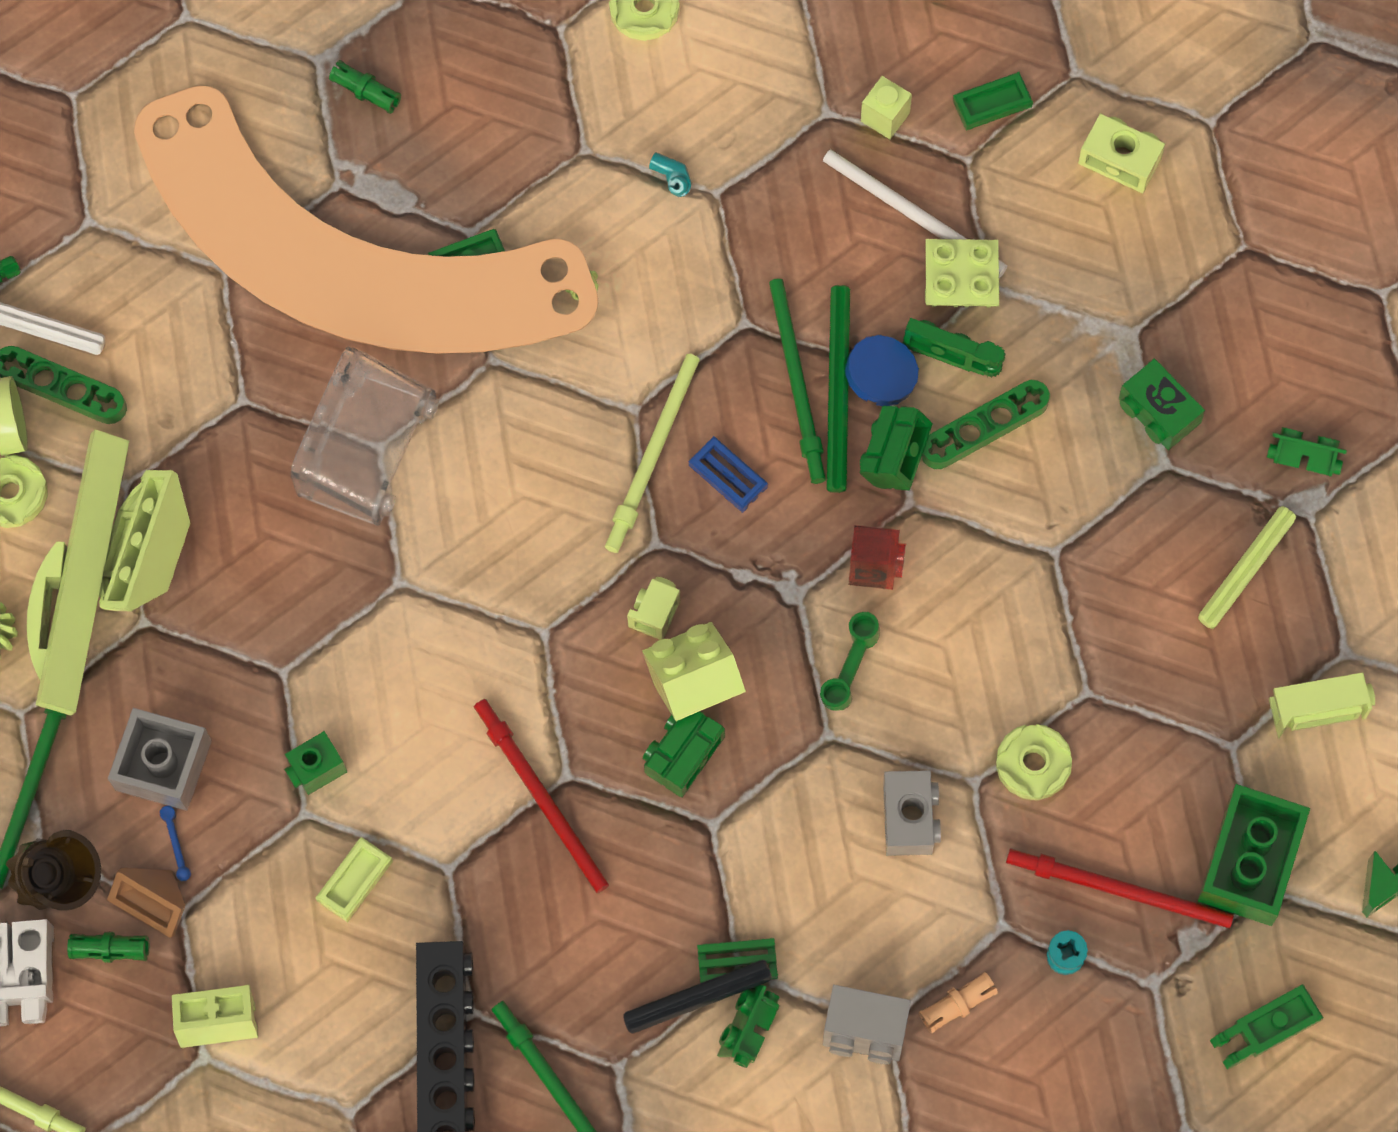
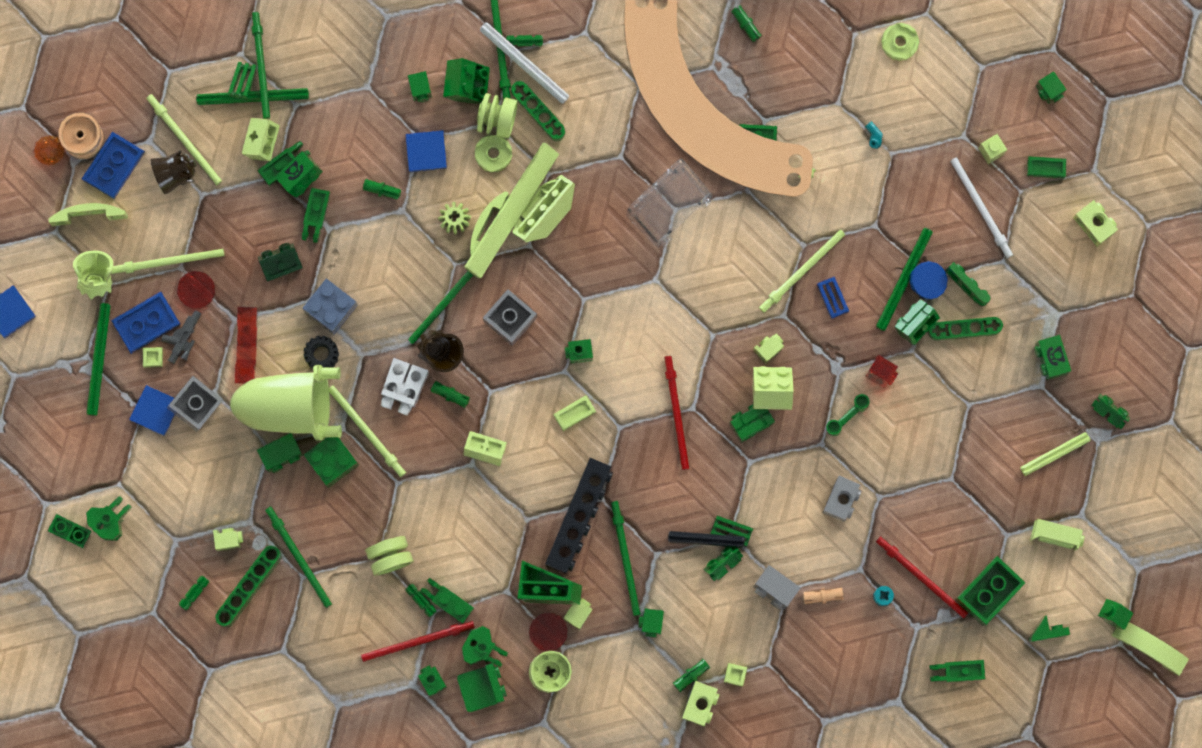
camera: 20 degrees right, 10 degrees up
medium nougat slope [107,868,185,938] -> none
blue hinge [160,806,191,881] -> none
green bar [769,279,826,484] -> none
yellowish green hinge [925,239,999,308] -> none
yellowish green tile [996,724,1072,800] -> none

